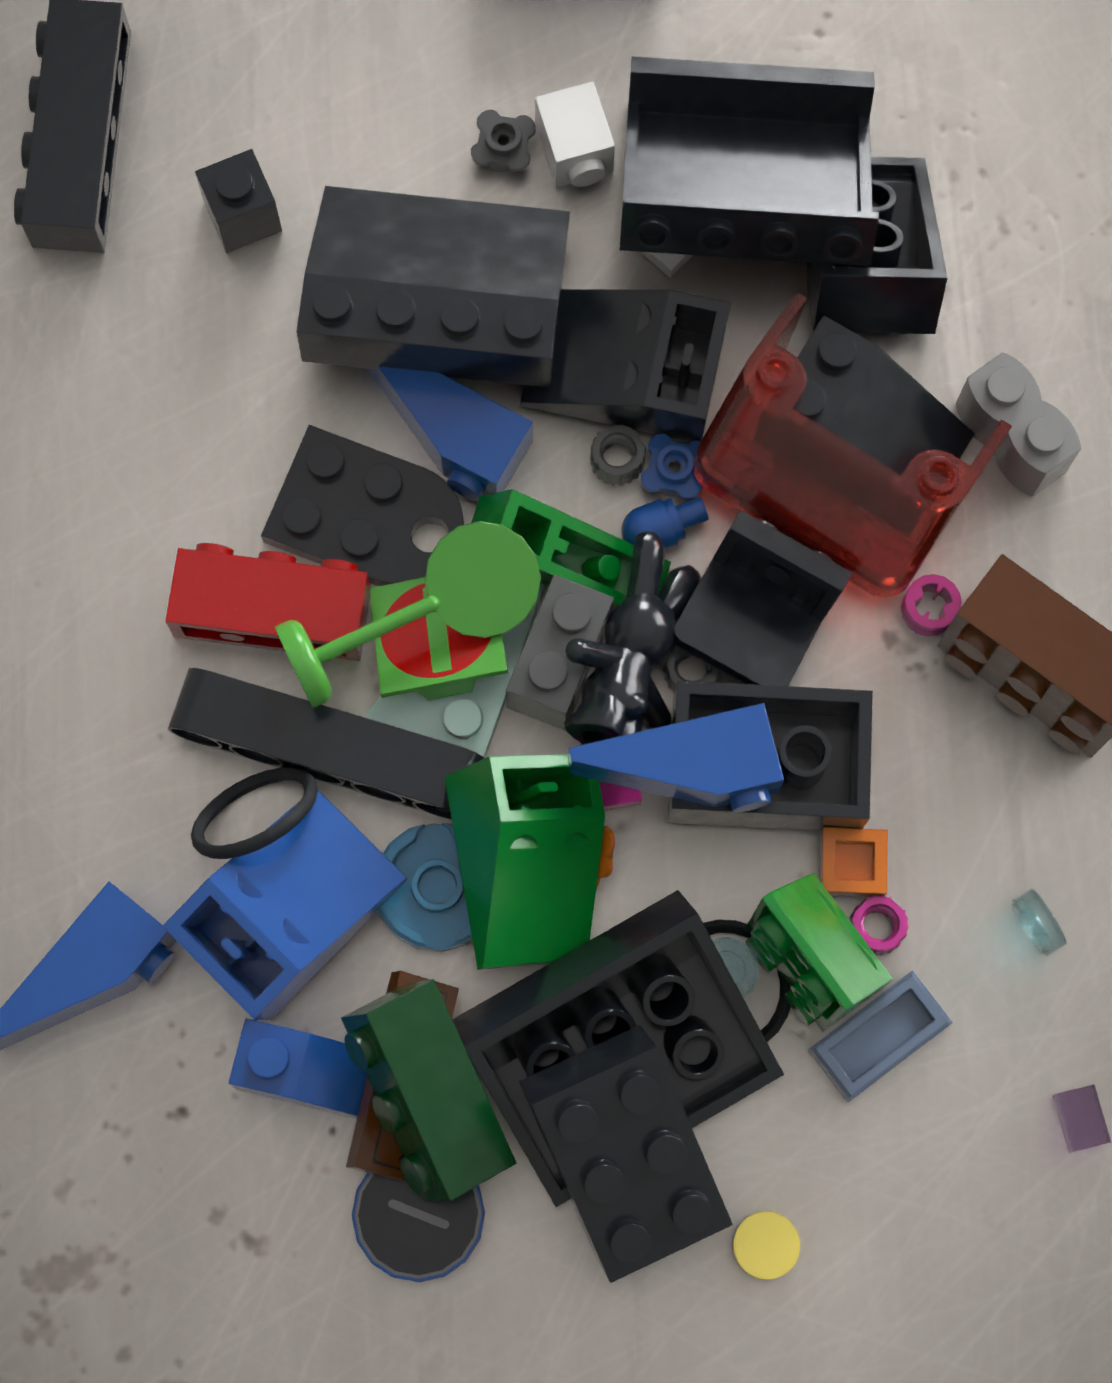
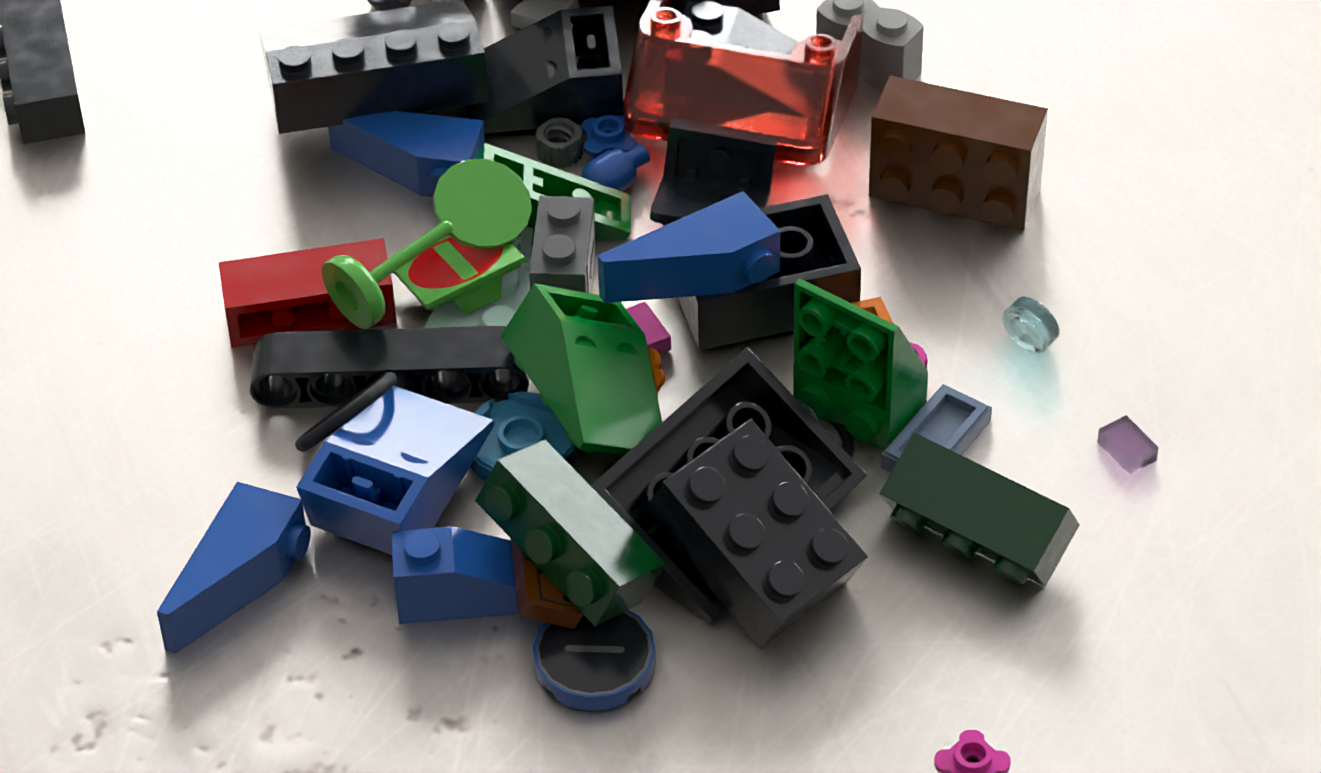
camera: 15 degrees left, 30 degrees down
black brick [195,149,282,253] -> none
black plate [261,425,464,586] -> none
black animal [564,531,701,745] -> none
light yellow tile [732,1211,800,1280] -> none
dark pink bush [901,574,962,637] -> none
none -> dark green brick [879,432,1080,587]

